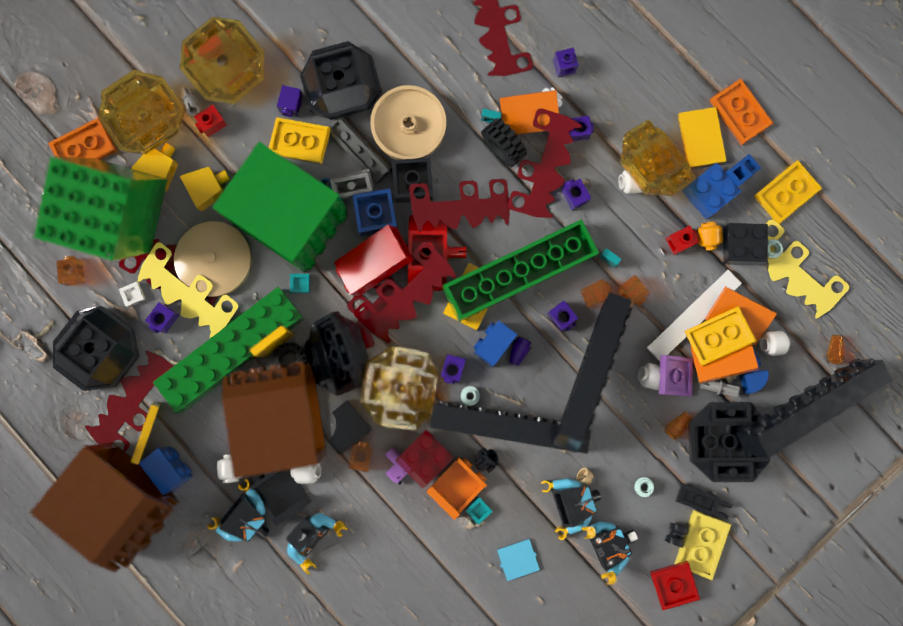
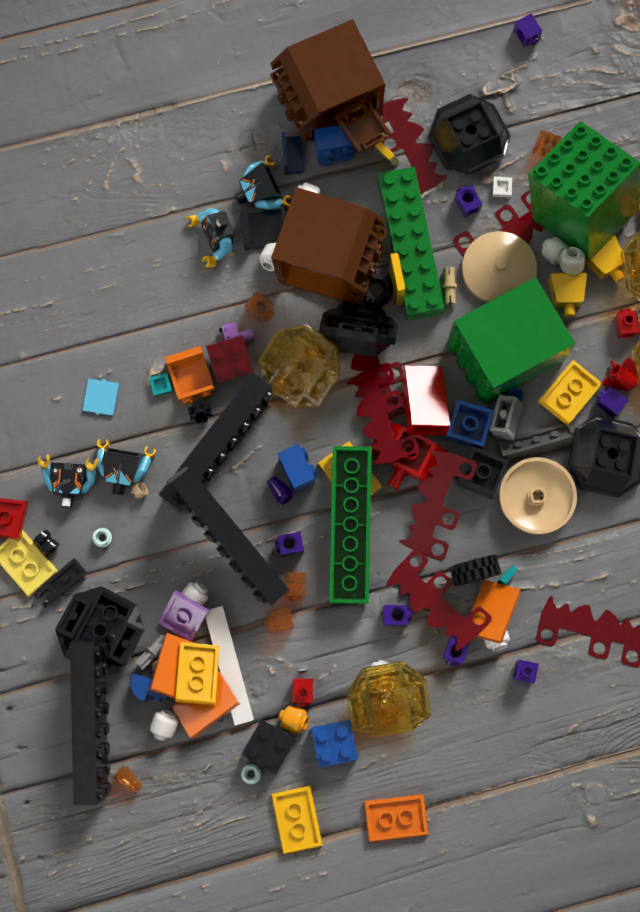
camera: 120 degrees right, 5 degrees down
light yellow piece [138,242,238,338] -> none
teal tile [290,274,310,293] -> none
black tile [329,400,372,454] -> none
dark purple brick [441,354,466,385] -> none
light aqua plate [461,386,480,406] -> none
teal tile [599,248,621,268] -> none
clear orange cone [664,412,692,440] -> none
yellow tile [678,107,726,169] -> none
blue brick [725,154,761,187] -> none
light yellow piece [766,220,849,319] -> none
none -> dark blue panel [282,132,303,175]
none -> reddish brown container [335,97,391,155]
none -> tan pin [442,267,457,306]
none -> white head [542,237,569,265]
none -> white head [560,247,585,275]
none -> red brick [601,356,638,391]

